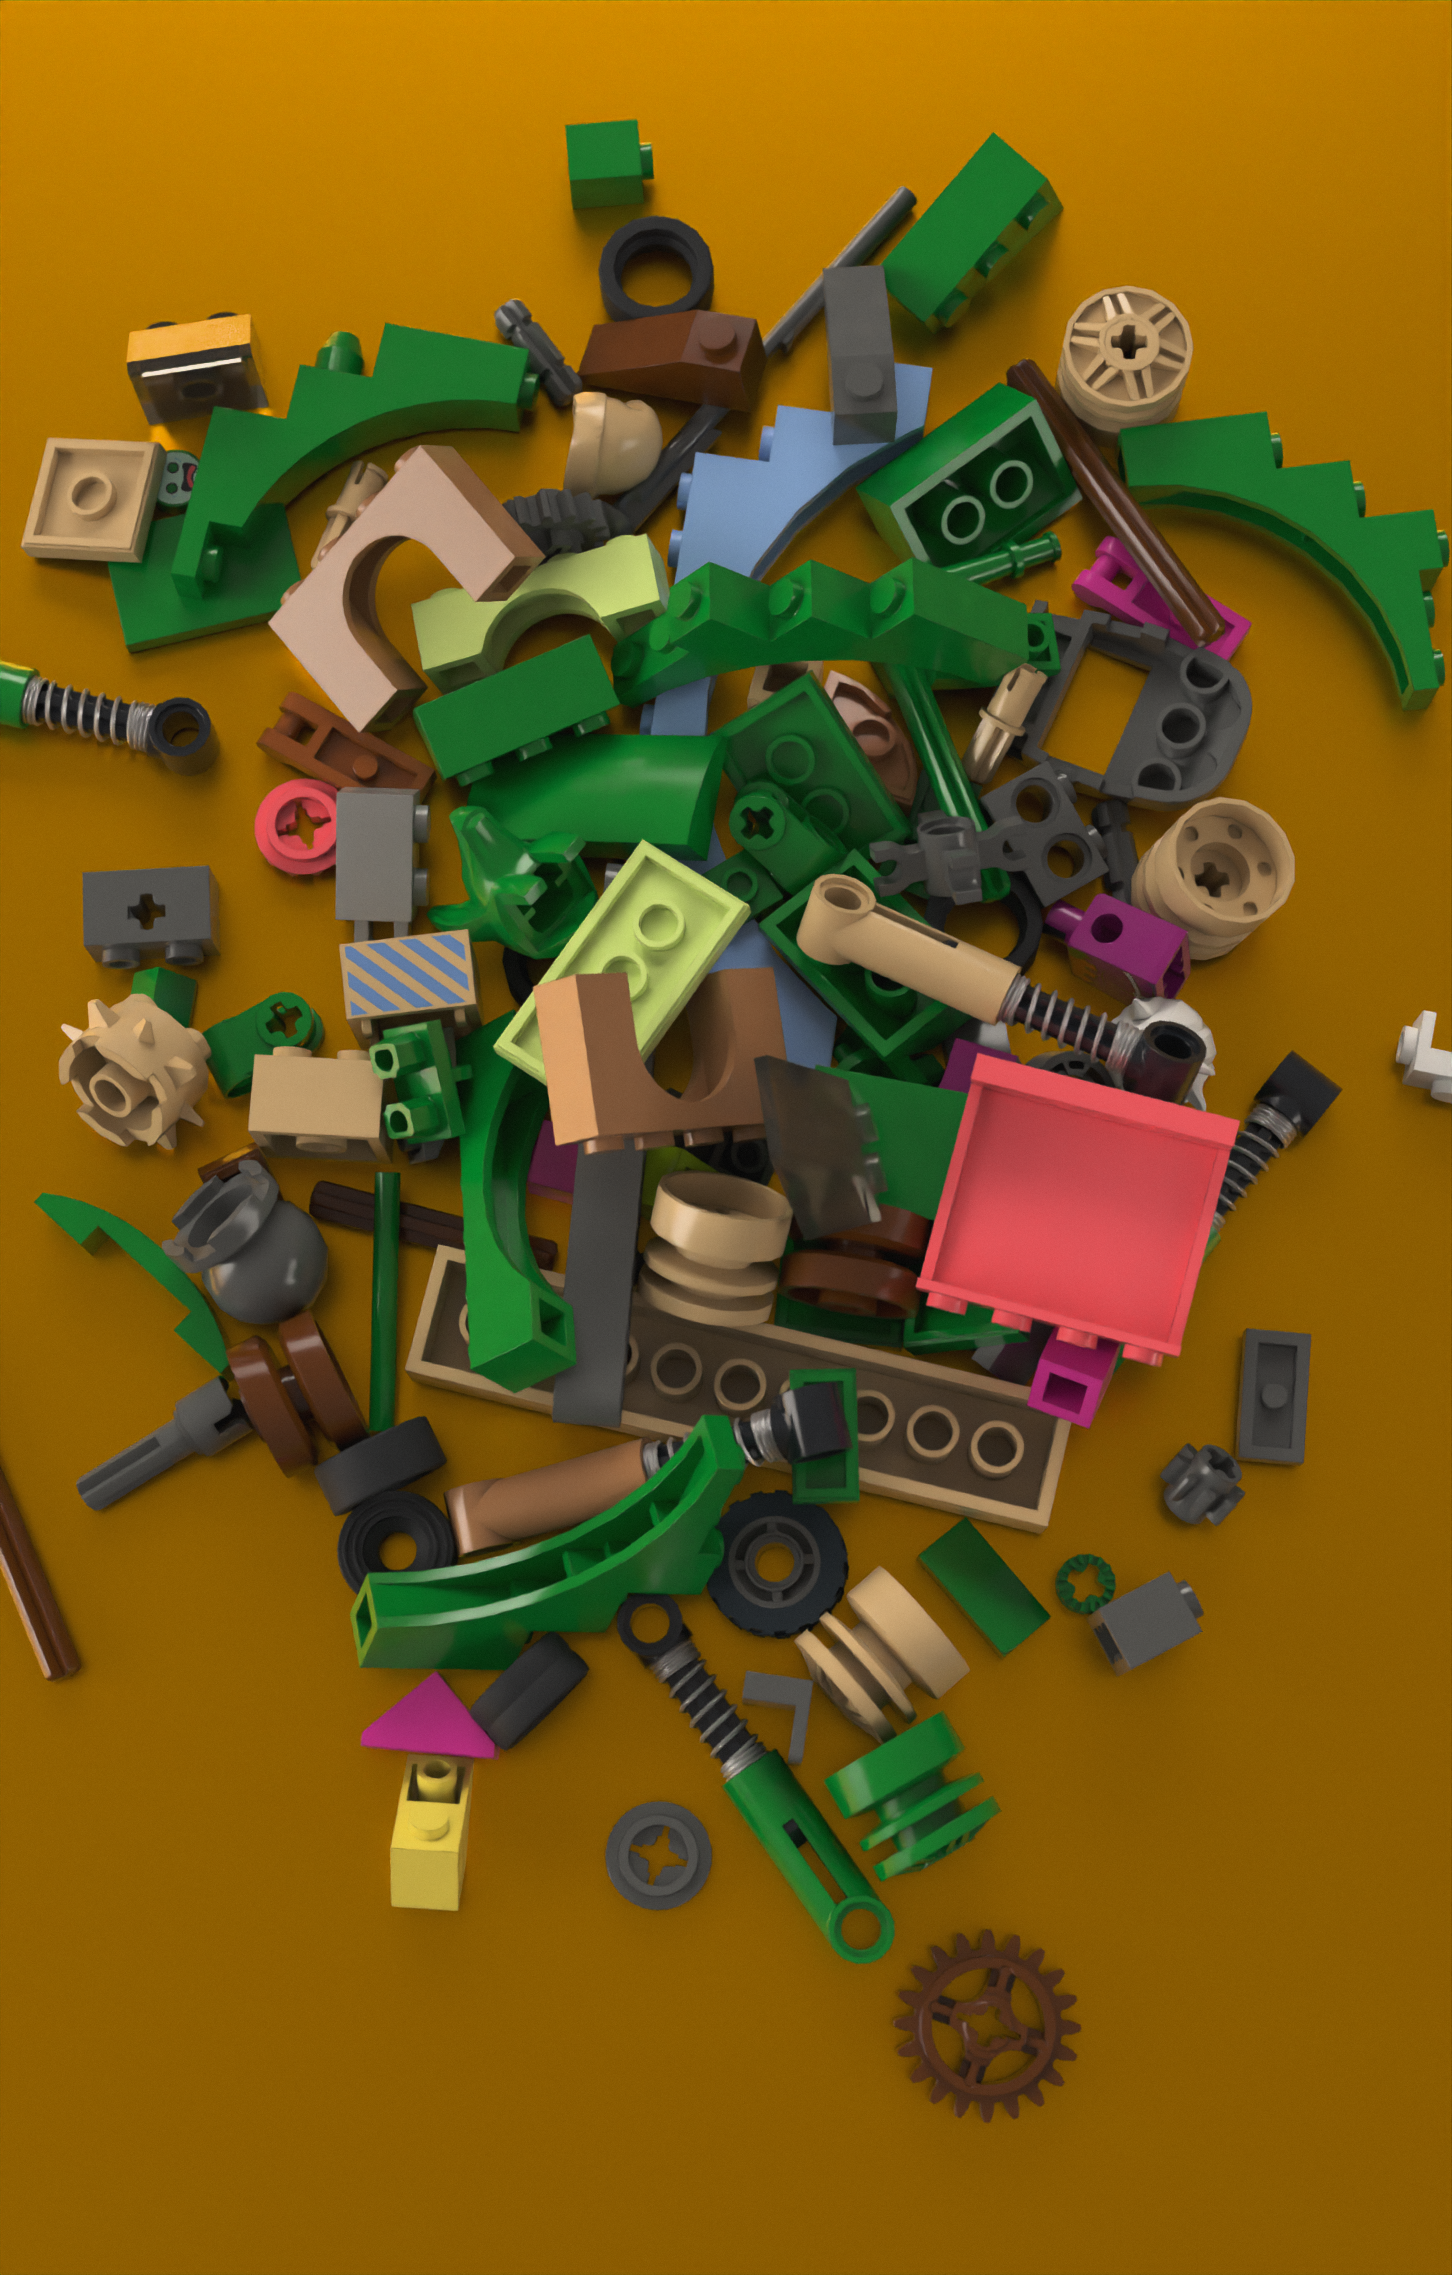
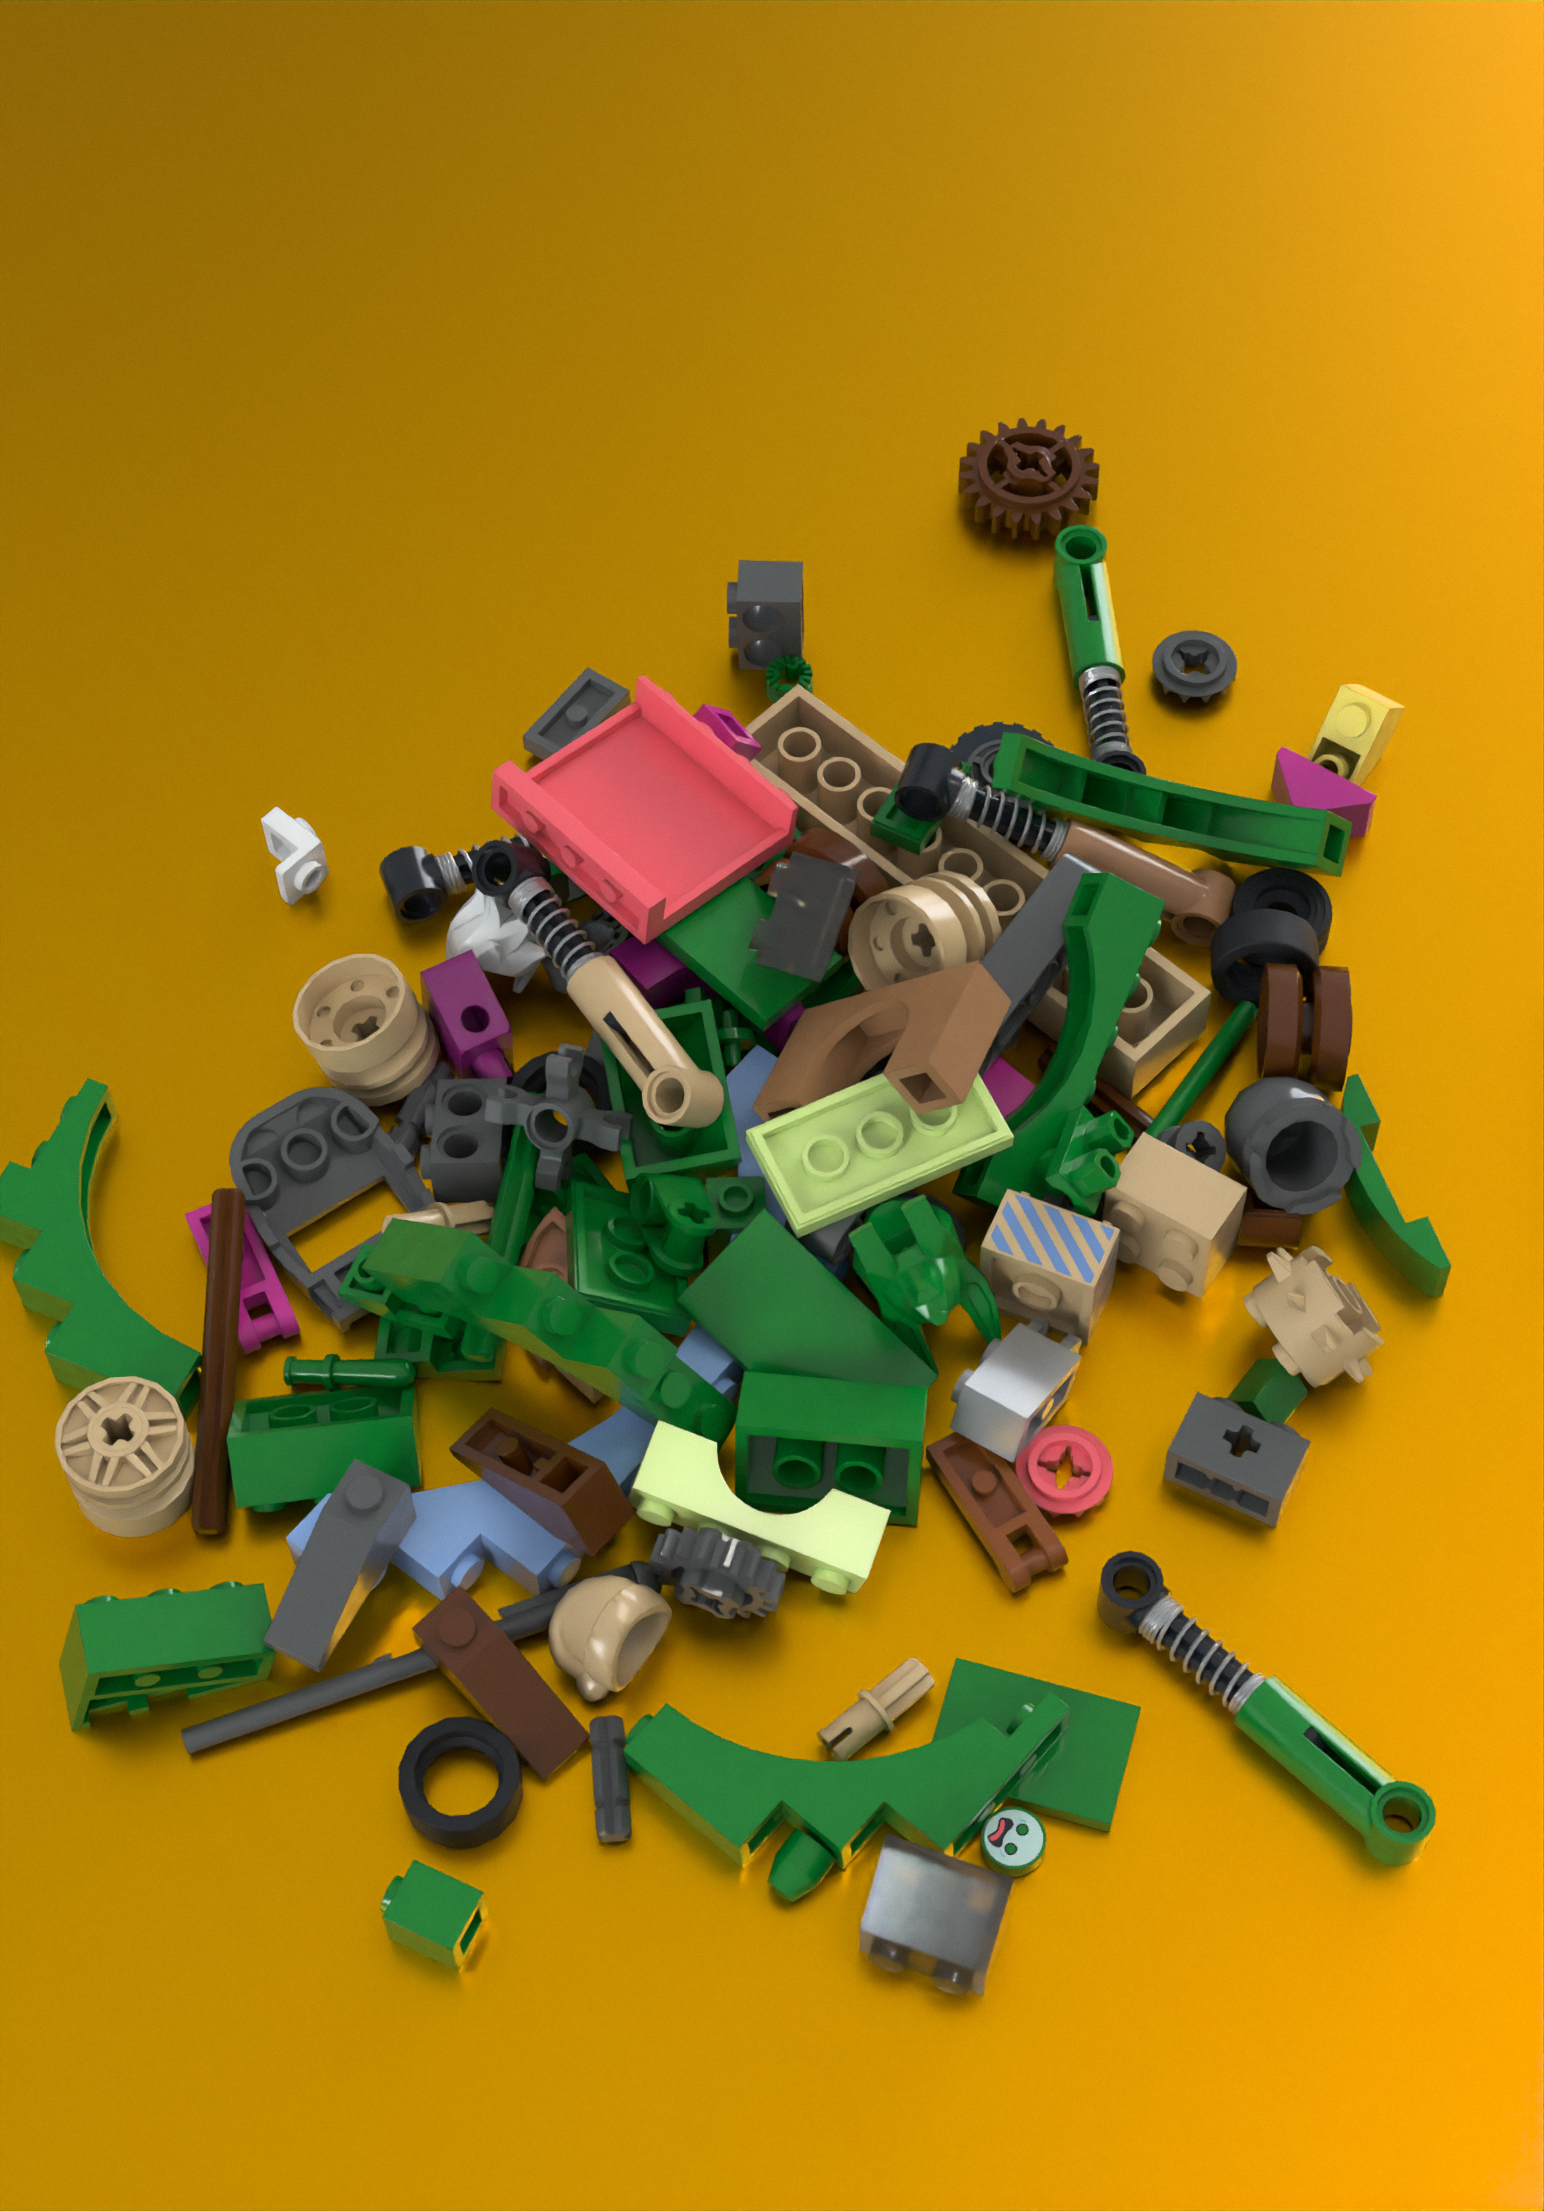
camera: 150 degrees left, 20 degrees down
tan tile [21,438,168,563] -> none
dark grey piece [76,1375,254,1510] -> none
green piece [202,992,325,1099] -> none
arch [268,445,546,733] -> none
black tyre [469,1632,590,1751] -> none
dark grey panel [742,1671,813,1766] -> none
tan wheel [794,1566,970,1745] -> none
green wheel [823,1711,1001,1882] -> none
green slope [916,1517,1051,1660] -> none
dark grey gear [1160,1443,1245,1526] -> none
none -> reddish brown slope [449,1407,635,1556]
none -> dark grey wheel [1156,1120,1226,1172]

